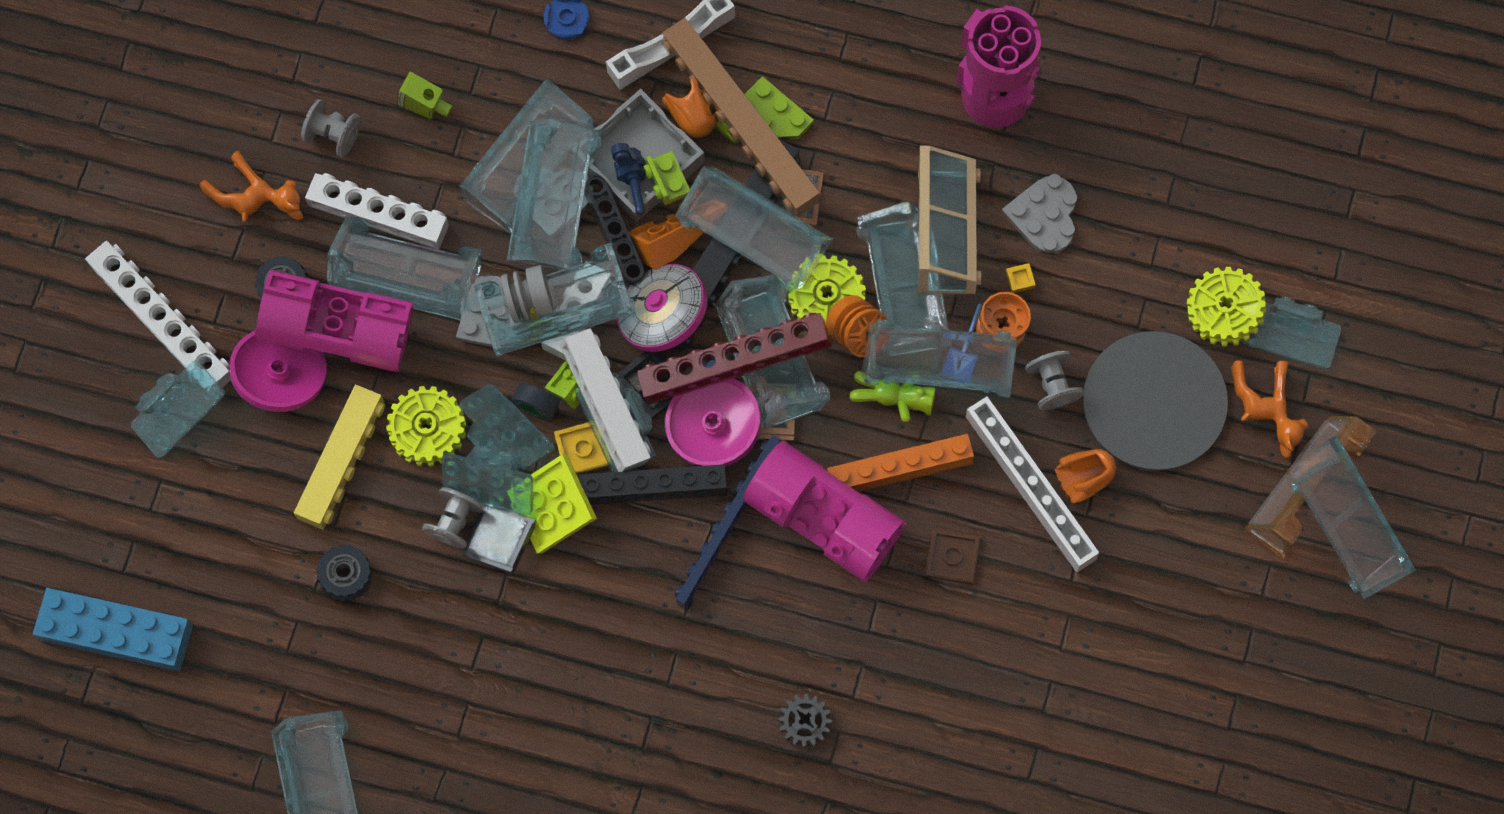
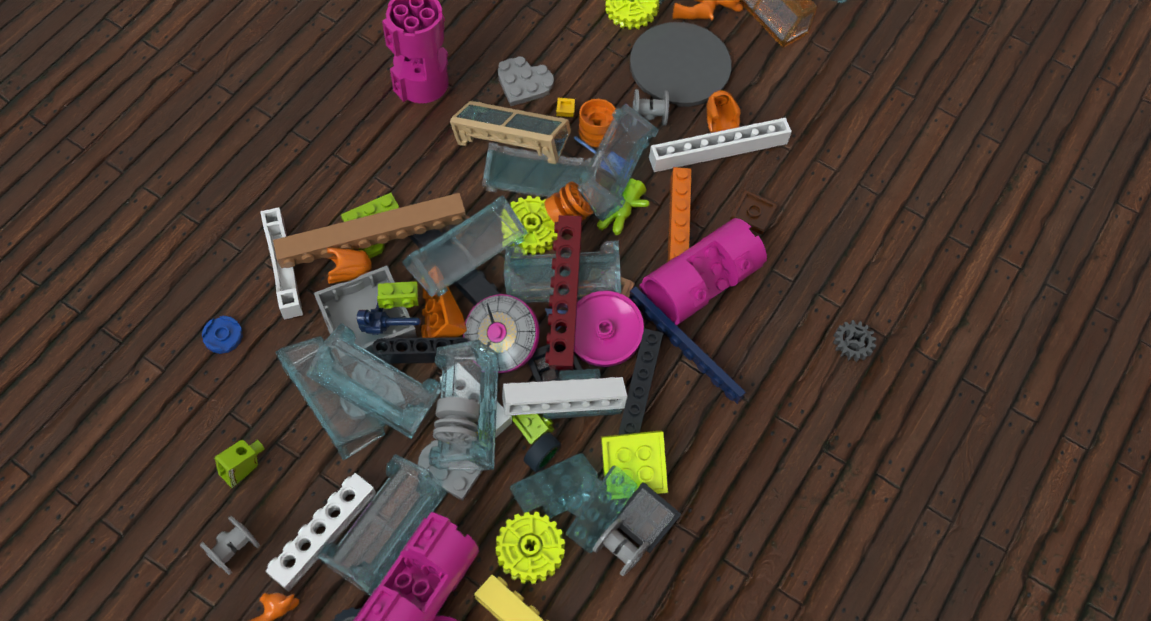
camera: 80 degrees left, 10 degrees down
yellow tile [554,421,613,476] -> none

